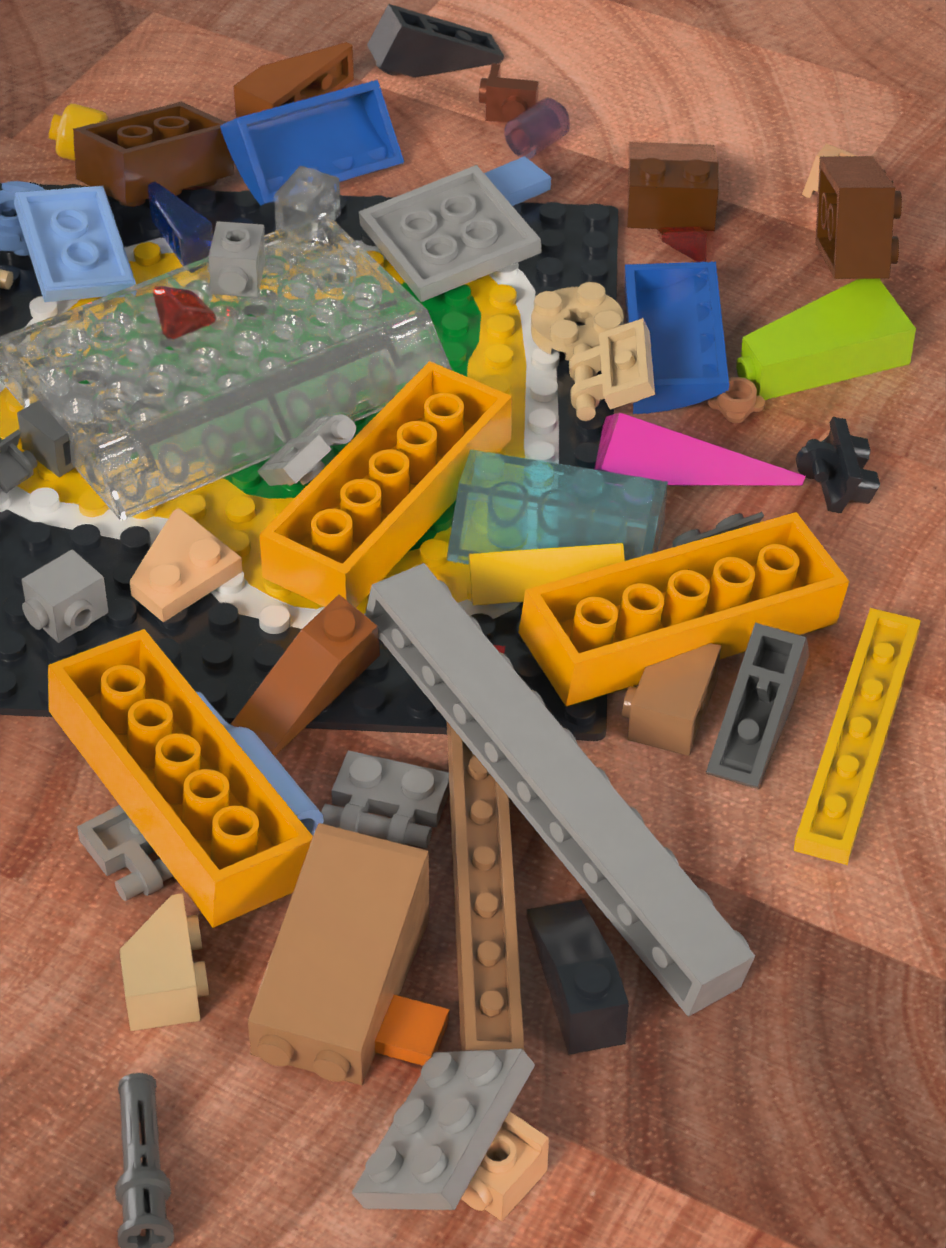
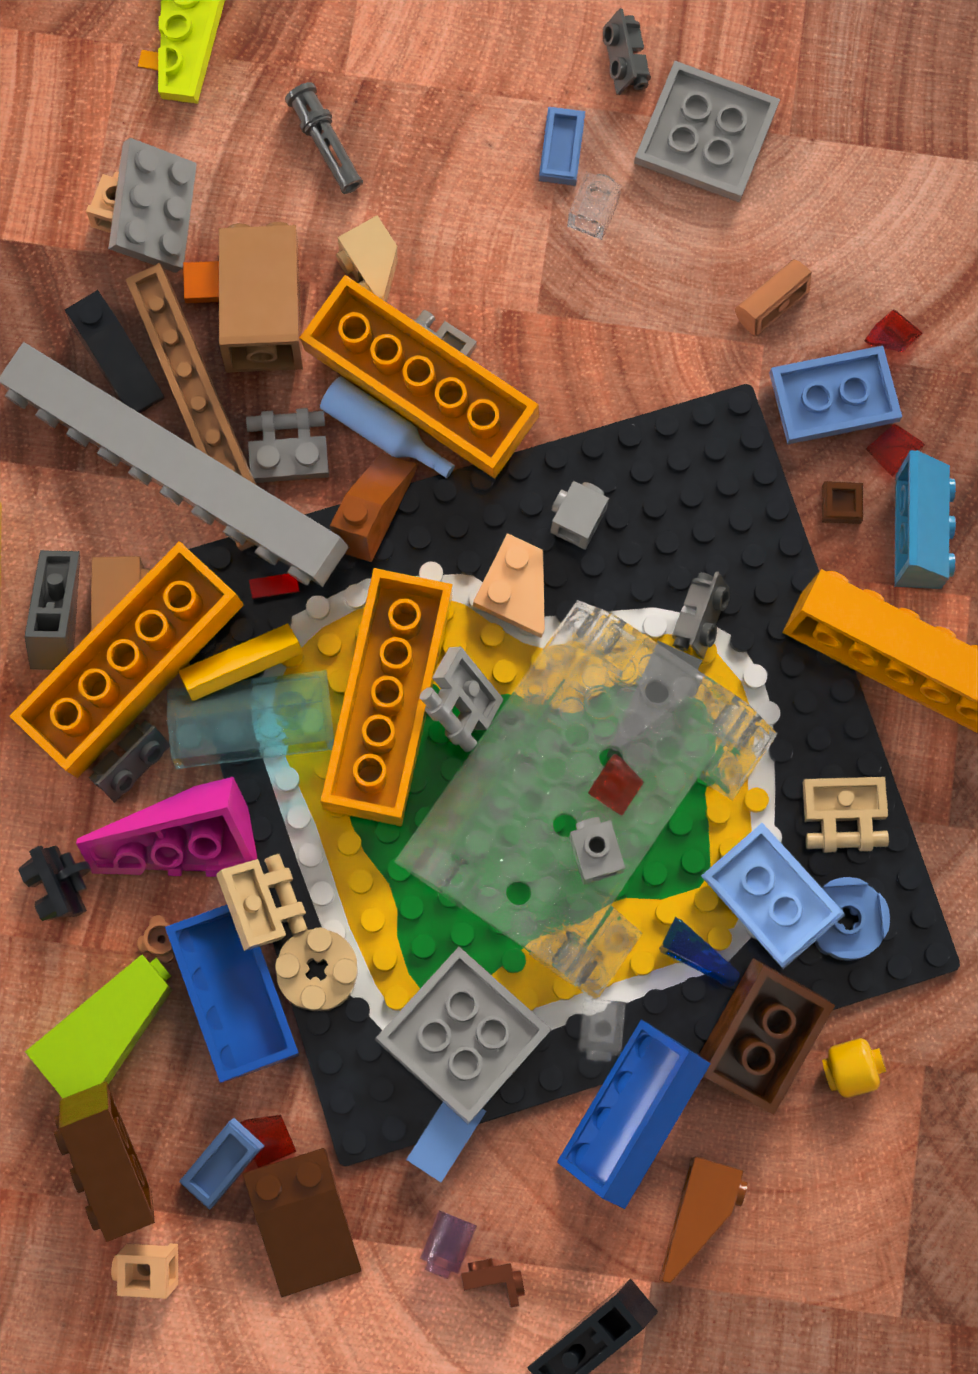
camera: 155 degrees right, 30 degrees up
none -> medium blue tile [179,1118,264,1210]

